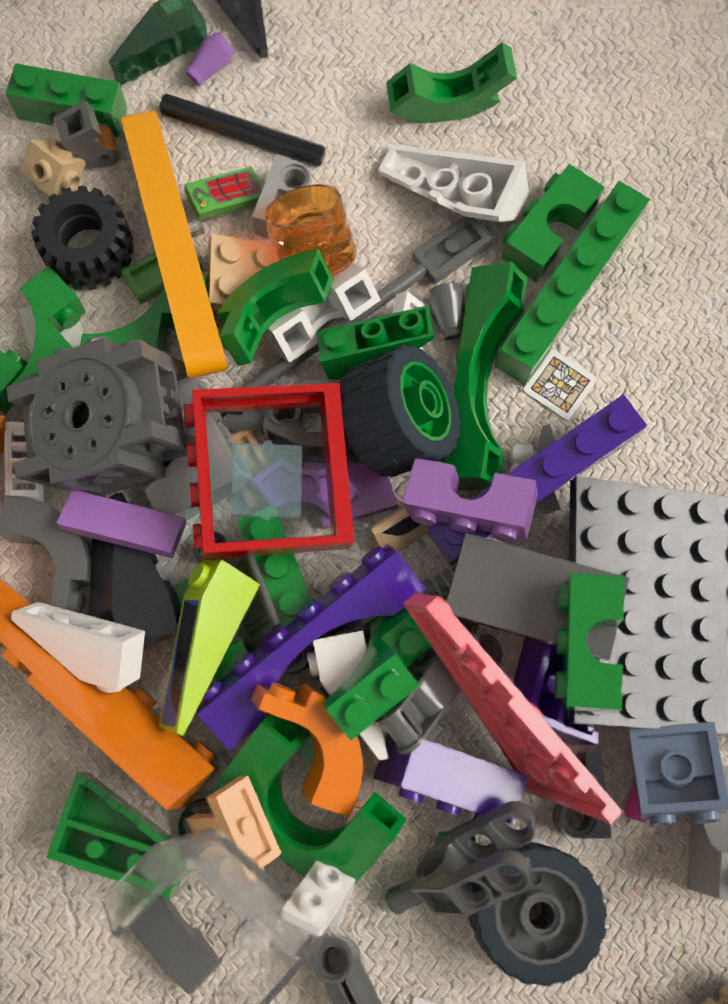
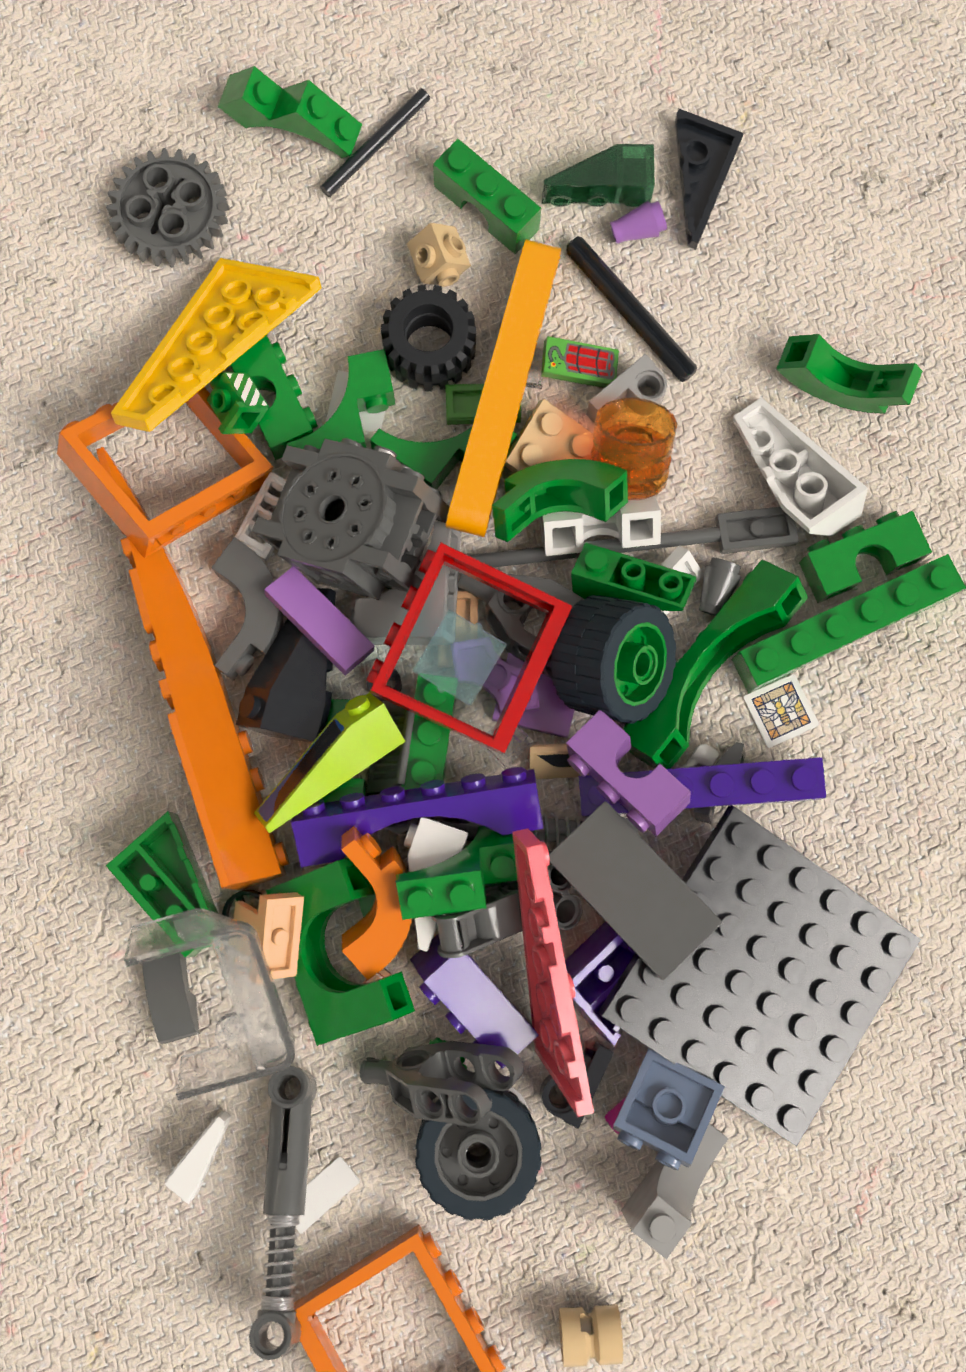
camera: 30 degrees right, 5 degrees up
white slope [11,602,145,693] -> none
dark grey leg [54,100,120,168] -> none
white bracket [281,861,356,936] -> none
green arch [555,573,624,713] -> none

